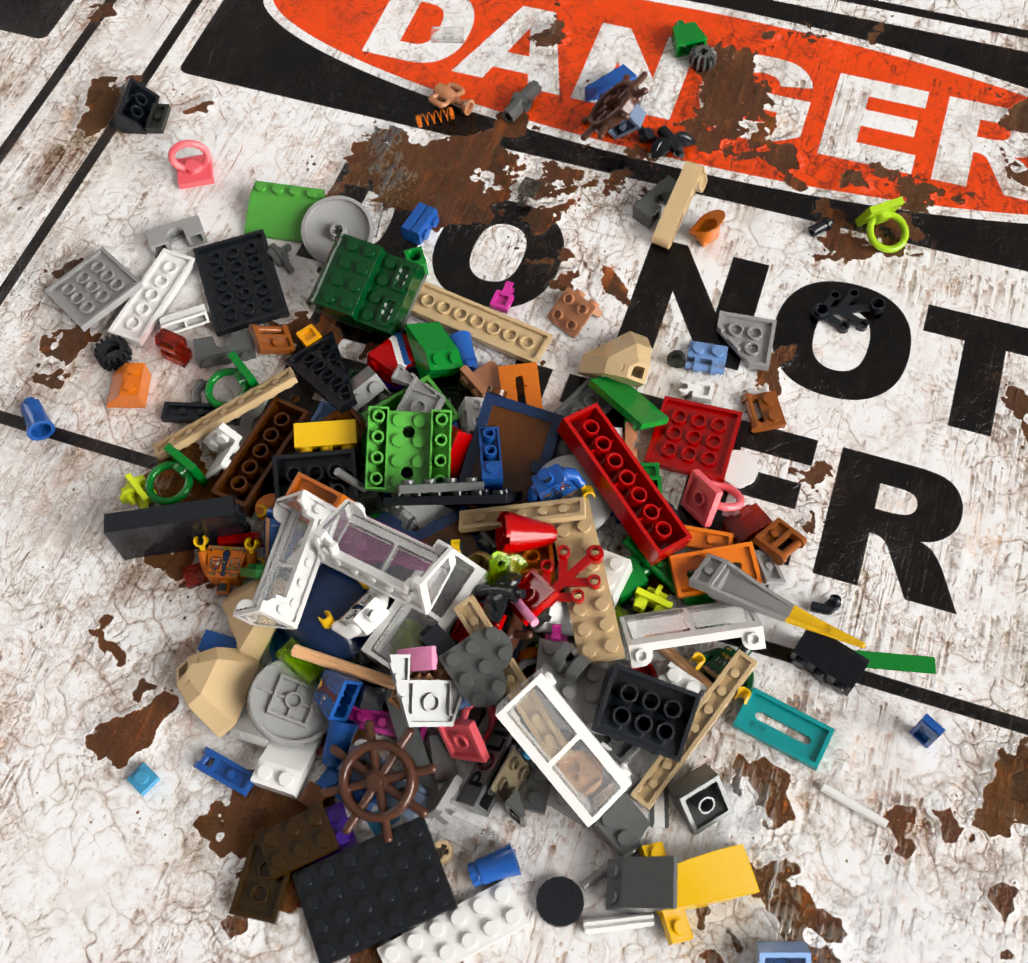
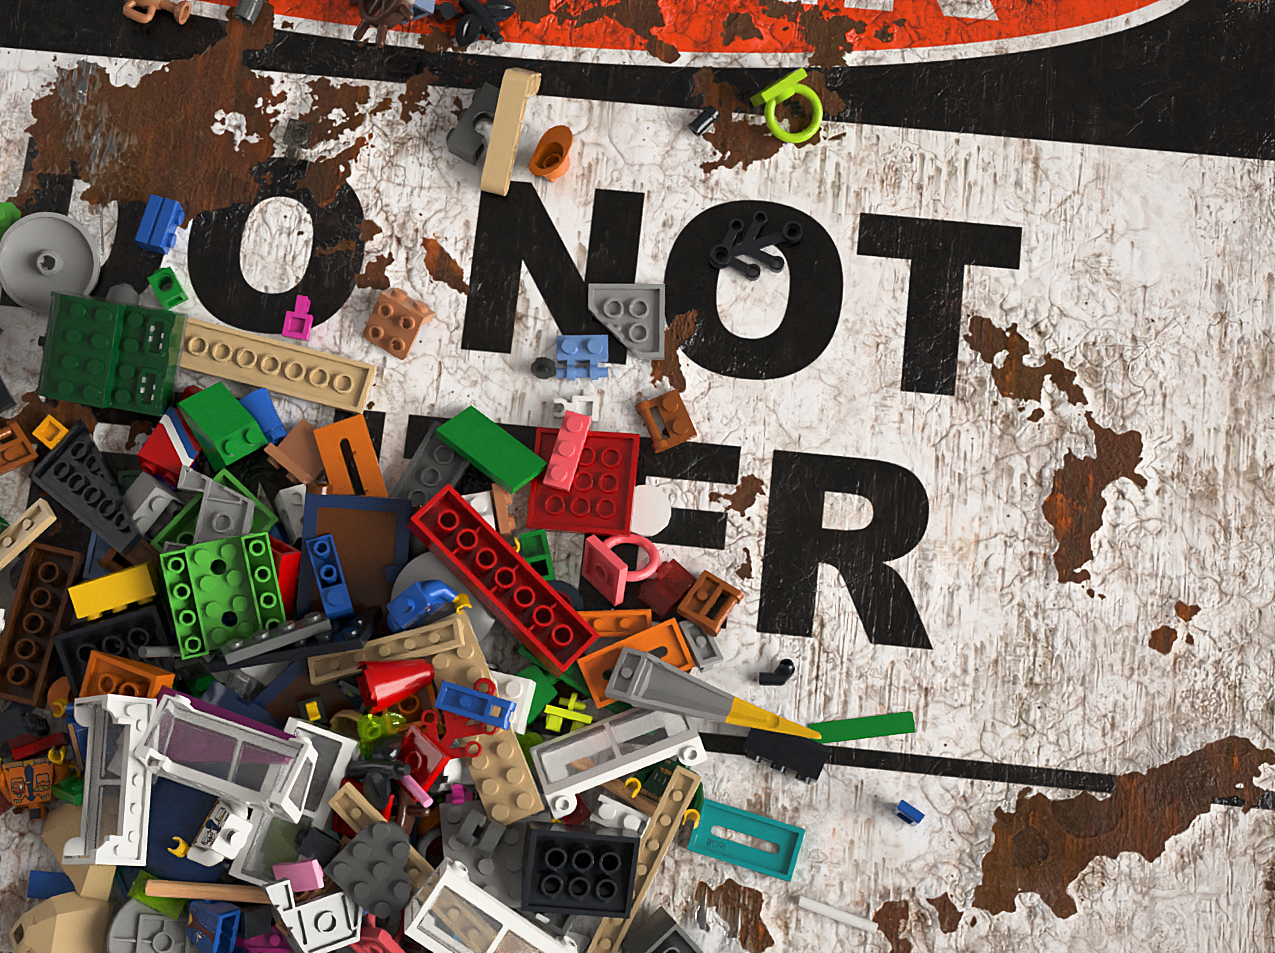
camera: 10 degrees left, 15 degrees up
orange piece [415,106,455,128] -> none
tan brick [577,331,652,388] -> none
none -> blue plate [434,680,517,731]
none -> coral plate [543,410,592,492]

